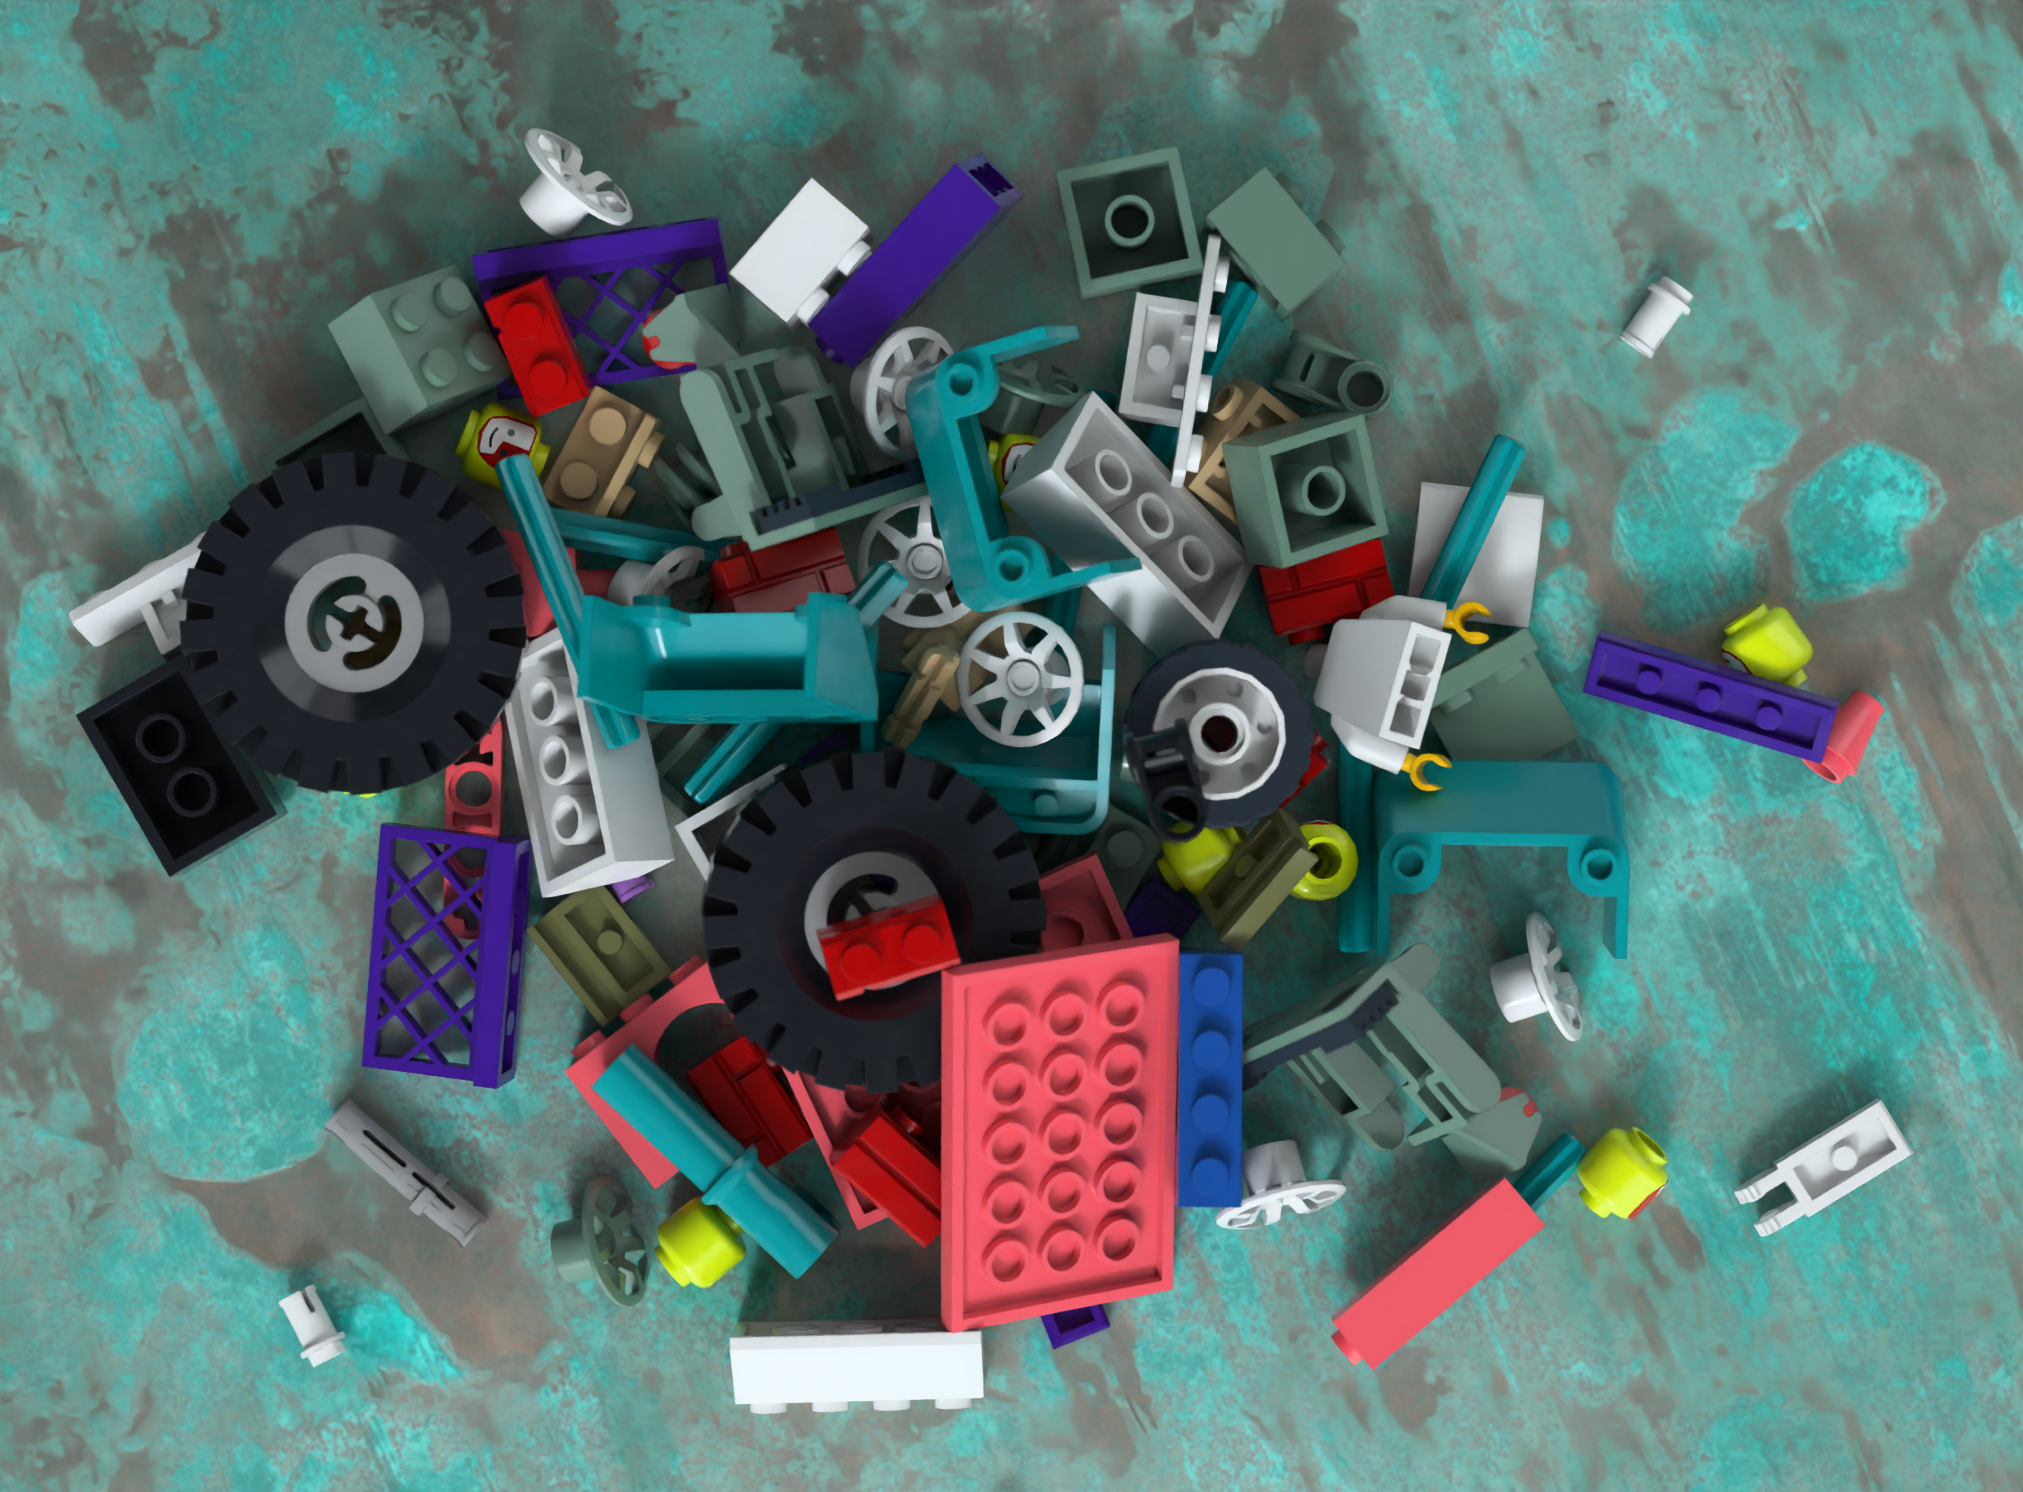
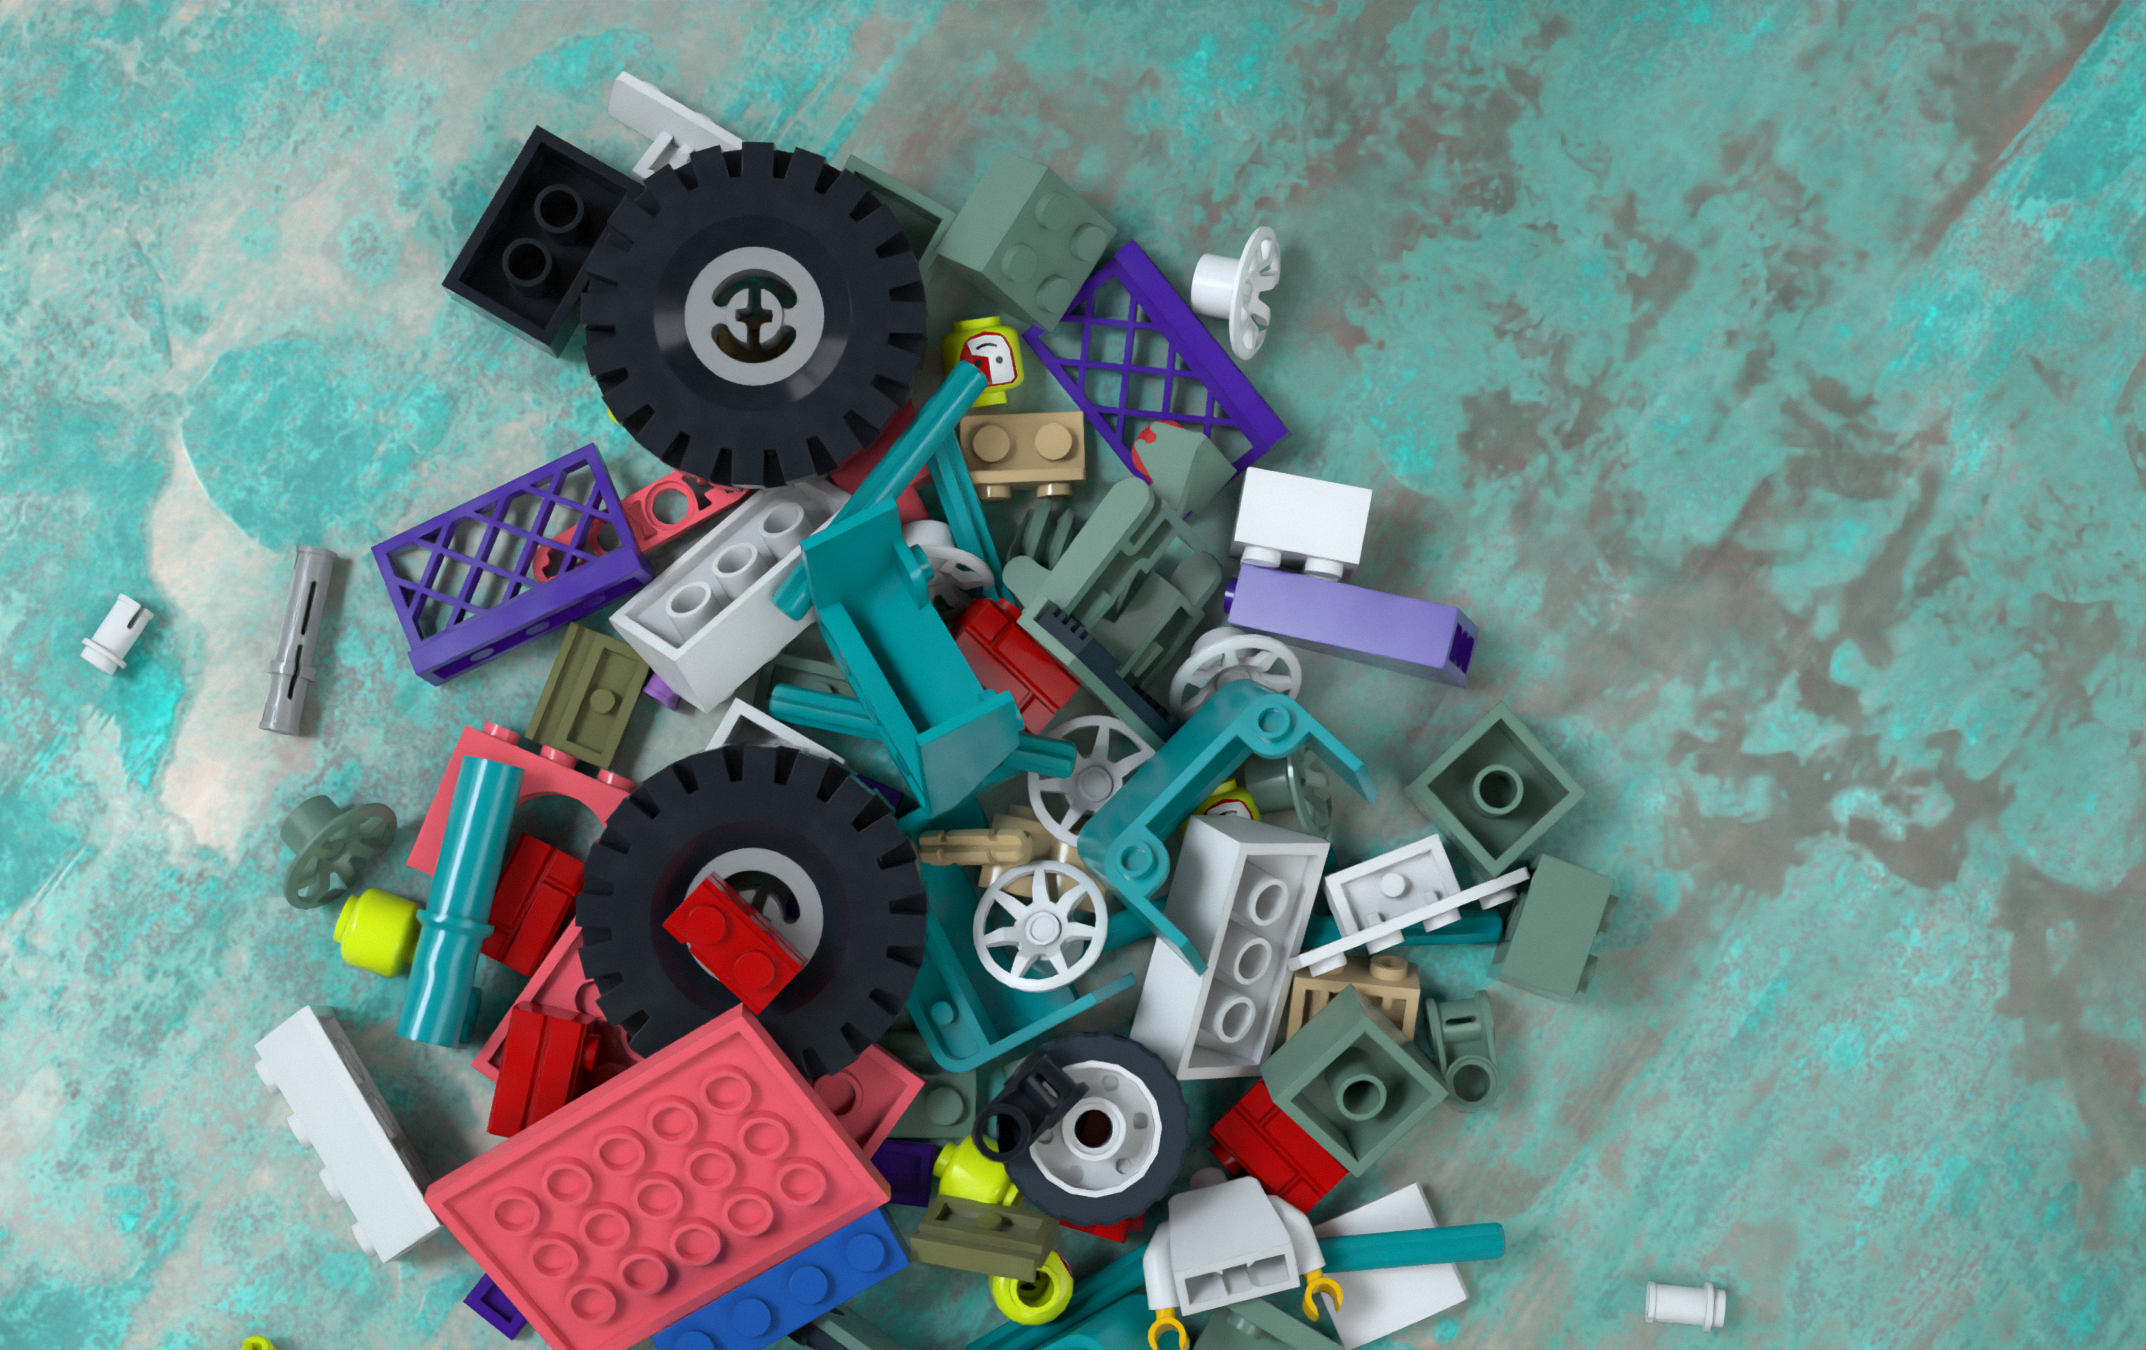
camera: 50 degrees right, 5 degrees down
red brick [484,274,594,418] -> none

